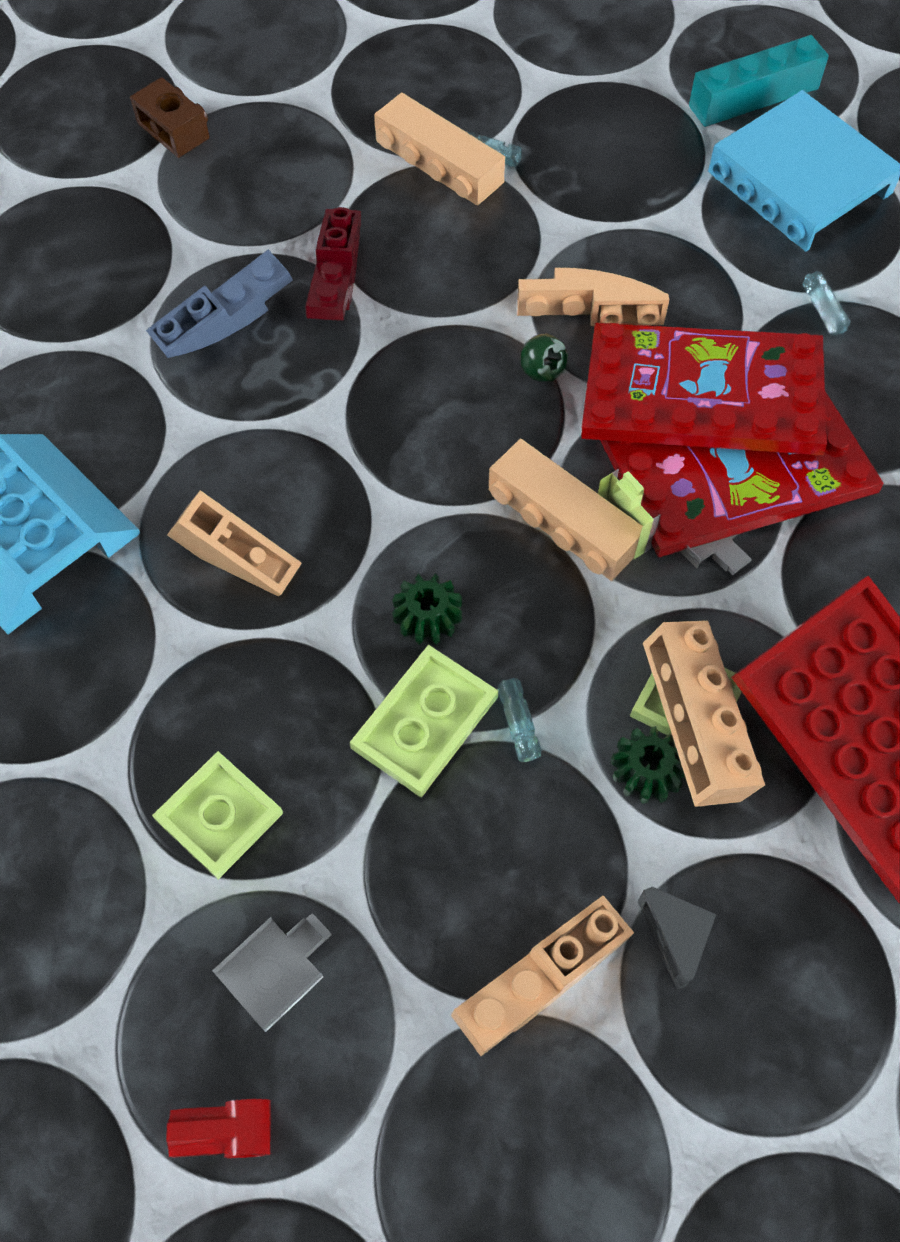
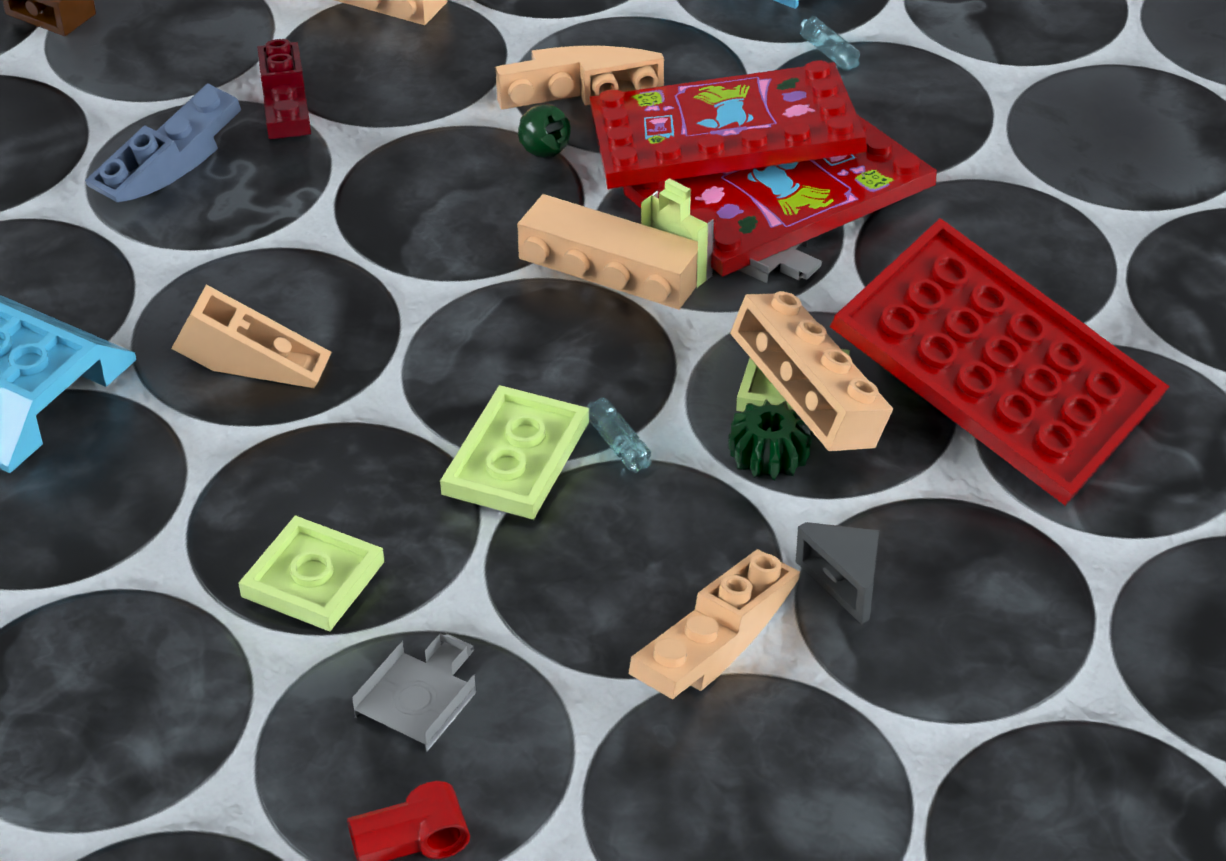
camera: 15 degrees left, 20 degrees down
dark green gear [392,573,462,645] -> none

